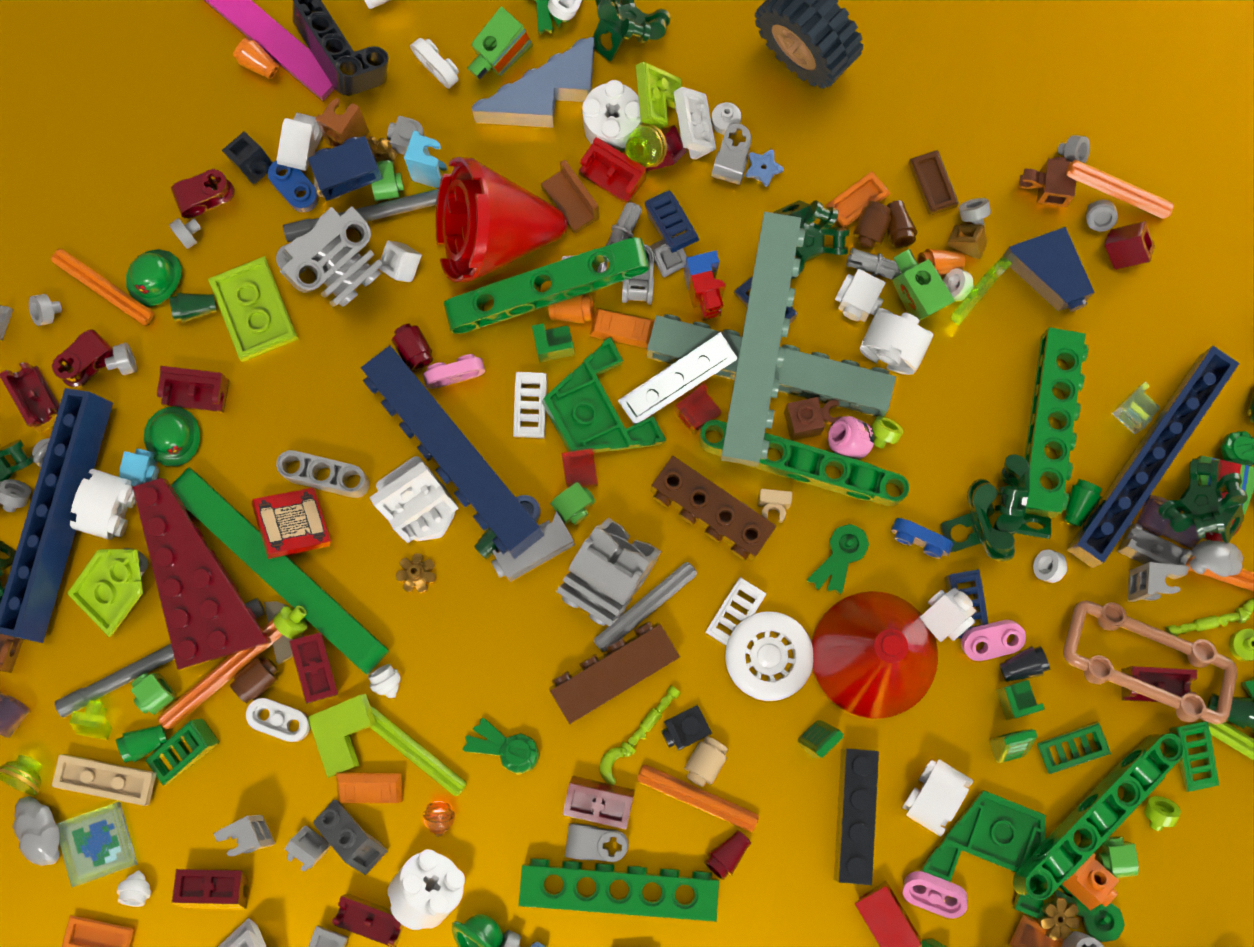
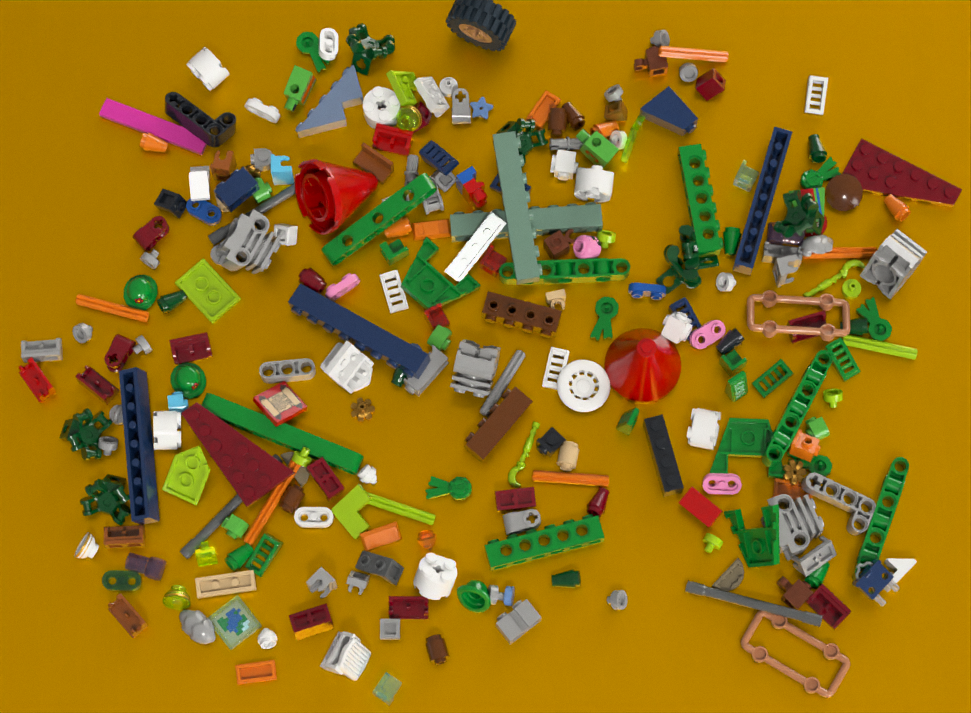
camera: 20 degrees left, 5 degrees down
reddish brown tile [908,150,959,216] -> none

